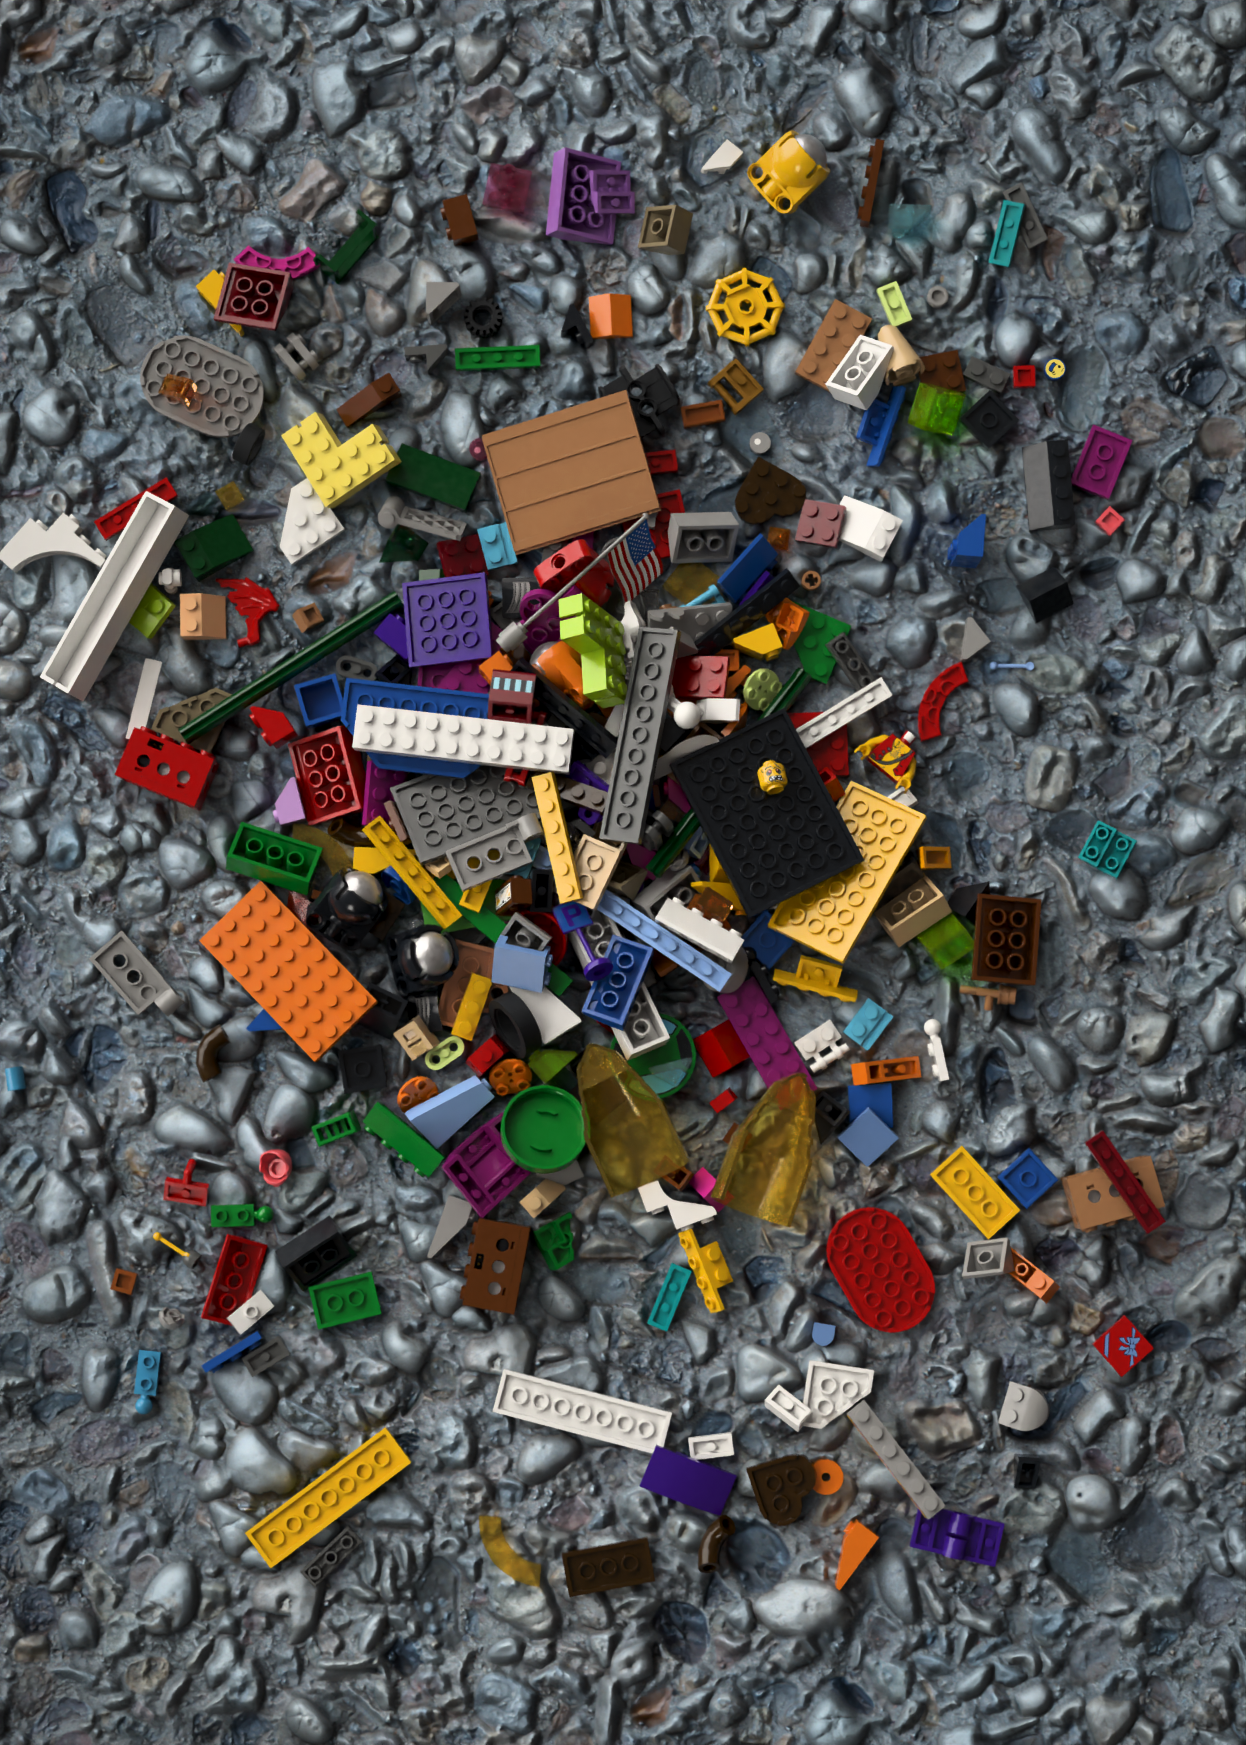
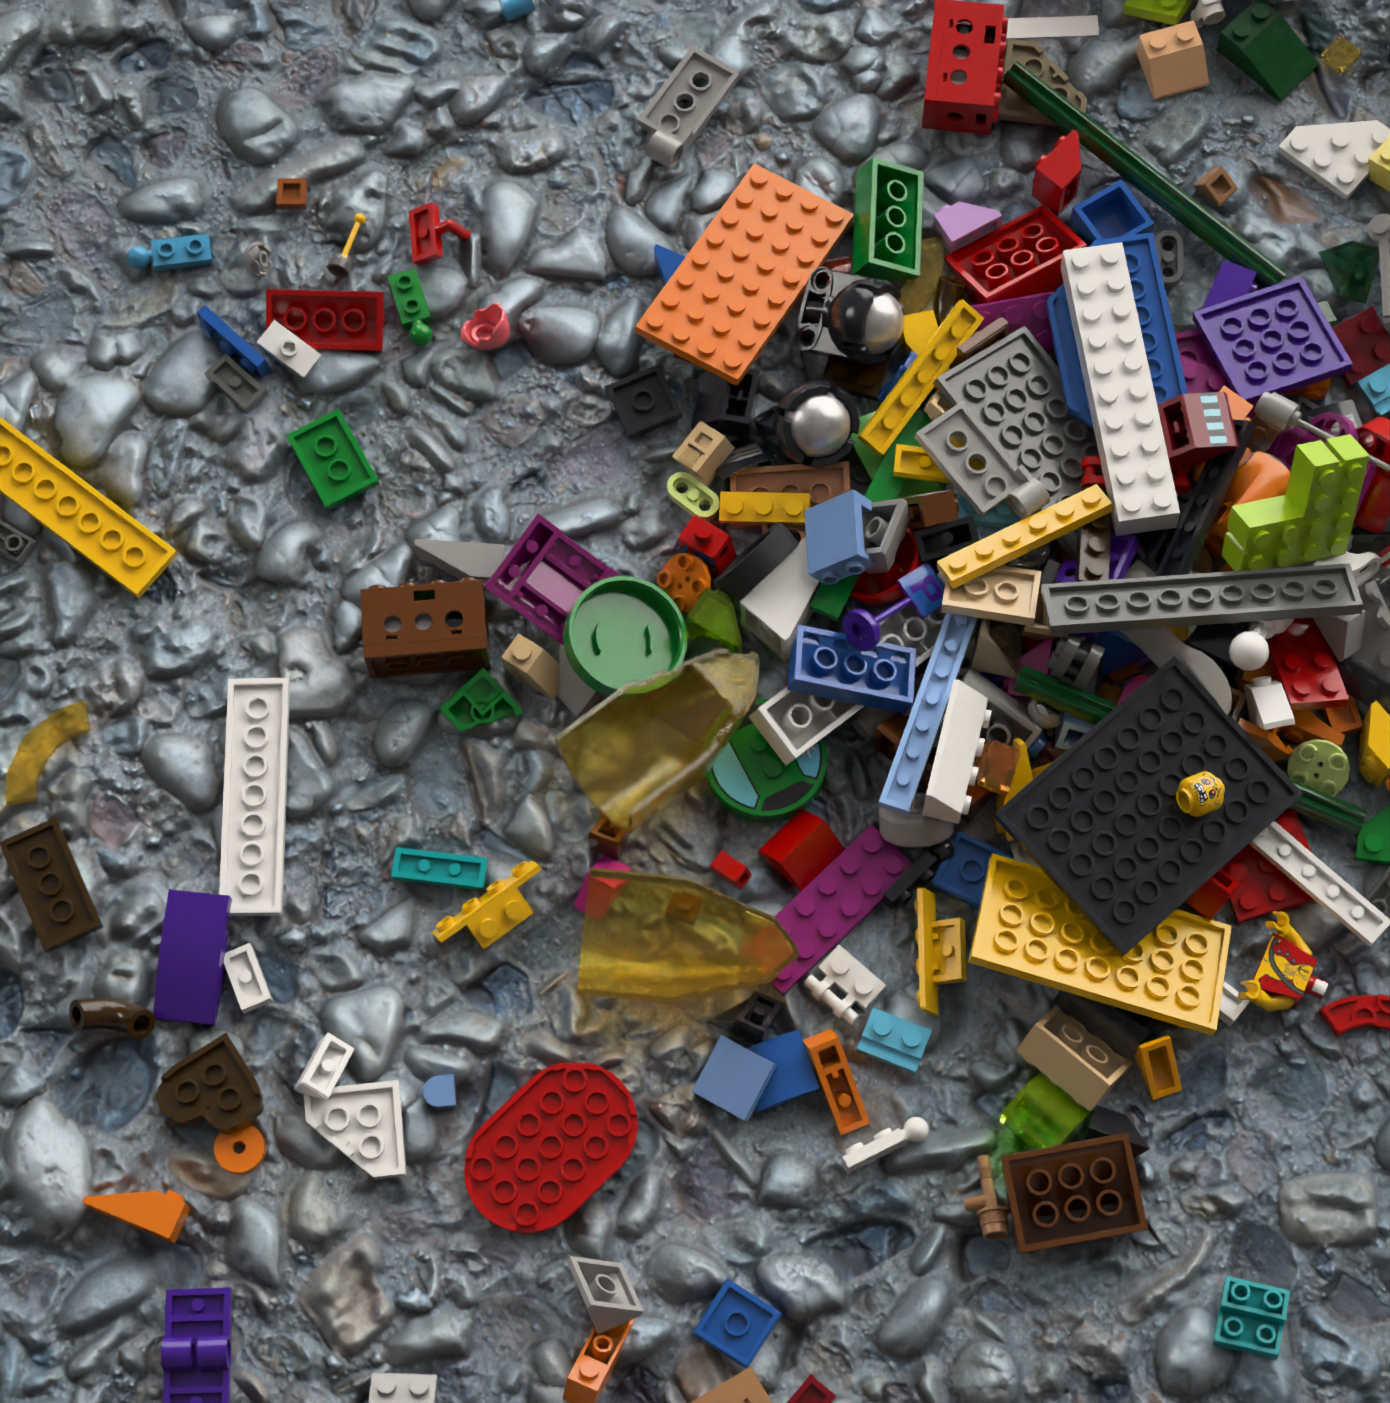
camera: 80 degrees right, 15 degrees down
dark brown cylinder [196,1024,230,1083] -> none
red animal [216,577,280,648] -> none
black slope [275,1215,358,1292] -> none
green slope [311,1110,361,1147] -> none
green slope [363,1102,446,1178] -> none
black slope [374,654,413,685] -> none
orange plate [397,1076,439,1113] -> none
light blue slope [405,1075,495,1149] -> none
white arch [638,1180,717,1232] -> none
clear light blue slope [648,1057,692,1088] -> none
light grey brick [846,1400,946,1520] -> none
yellow plate [929,1146,1020,1239] -> none

